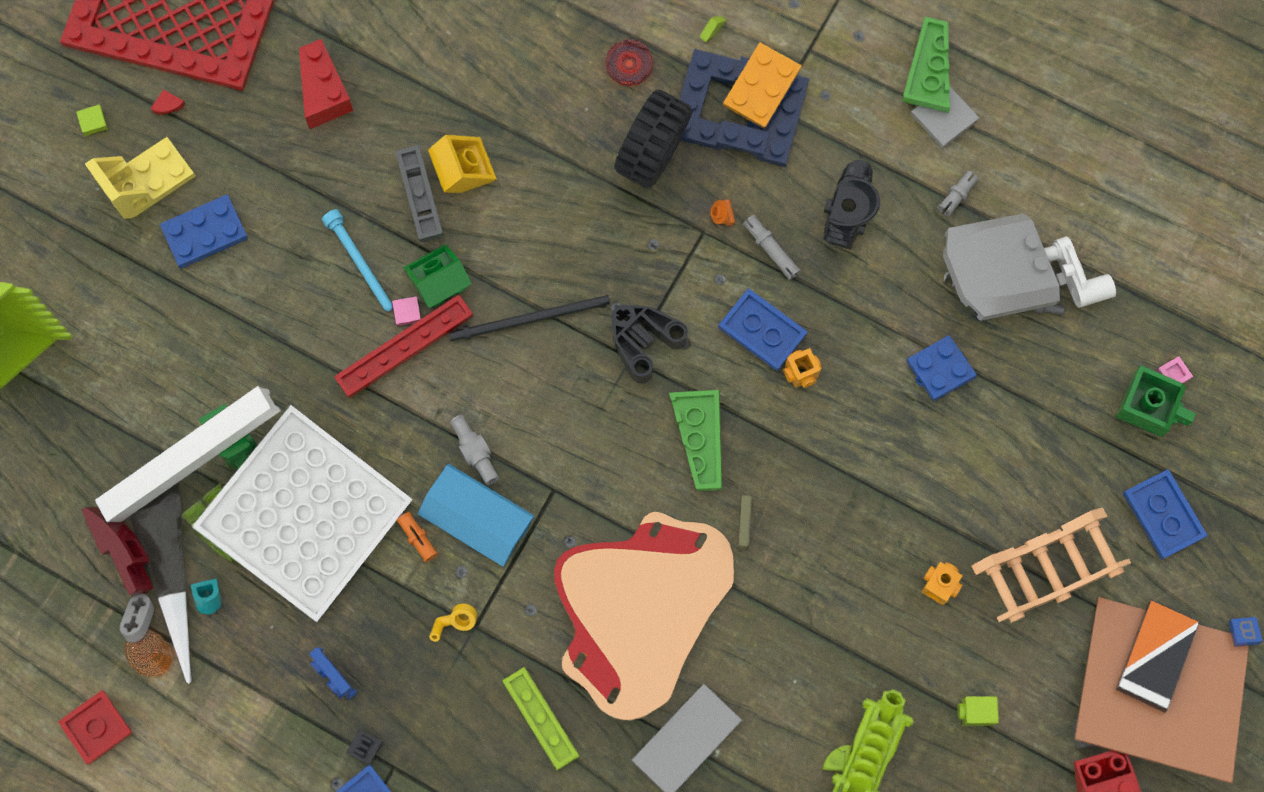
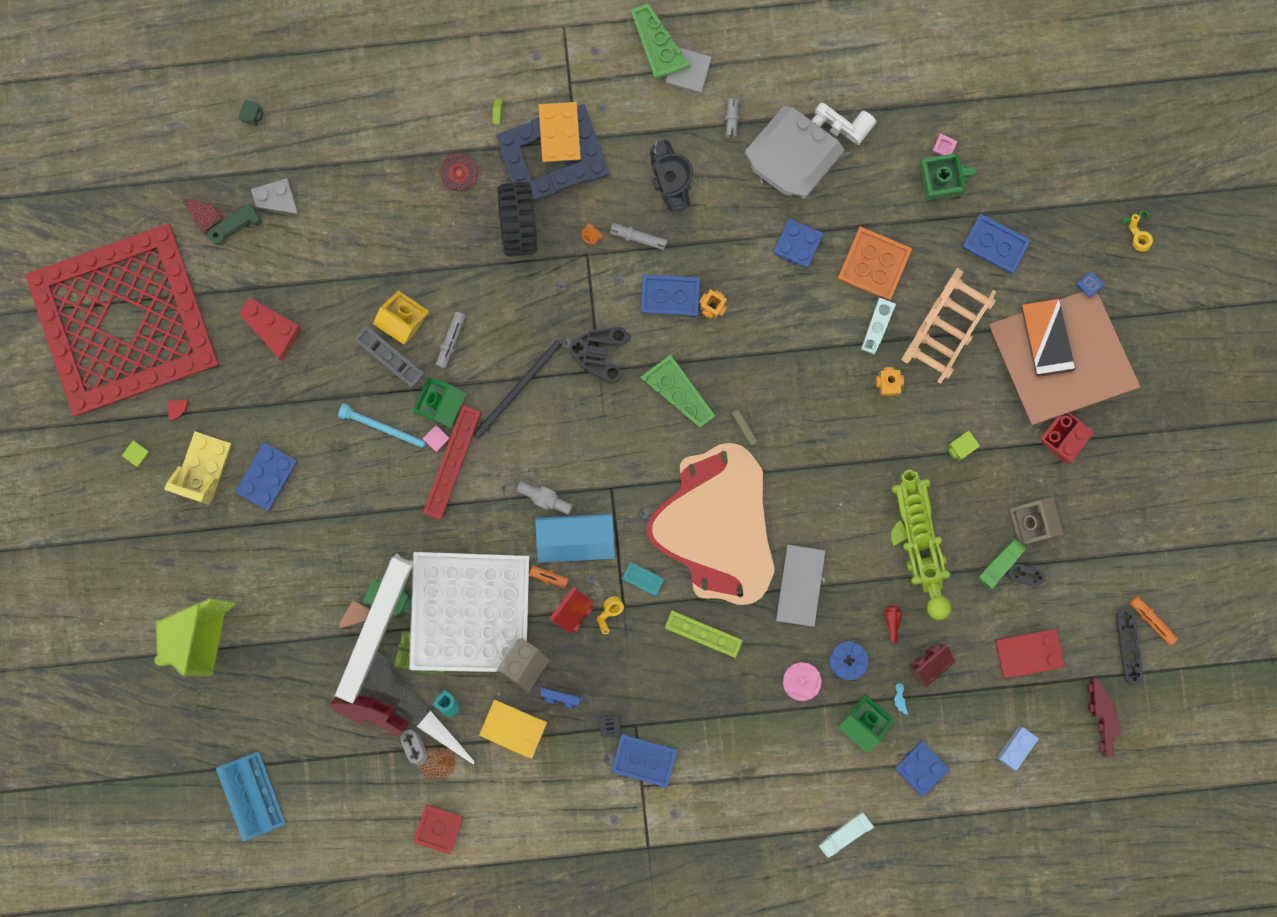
camera: 35 degrees left, 10 degrees up
none -> nougat slope [339,600,370,628]
none -> light grey pin [435,312,466,369]
none -> yellow slope [479,699,548,759]
none -> dark tan slope [497,638,550,693]
none -> red slope [550,587,593,633]
none -> teal tile [622,562,664,596]
none -> orange plate [838,227,912,301]
none -> light aqua leg [861,298,896,354]

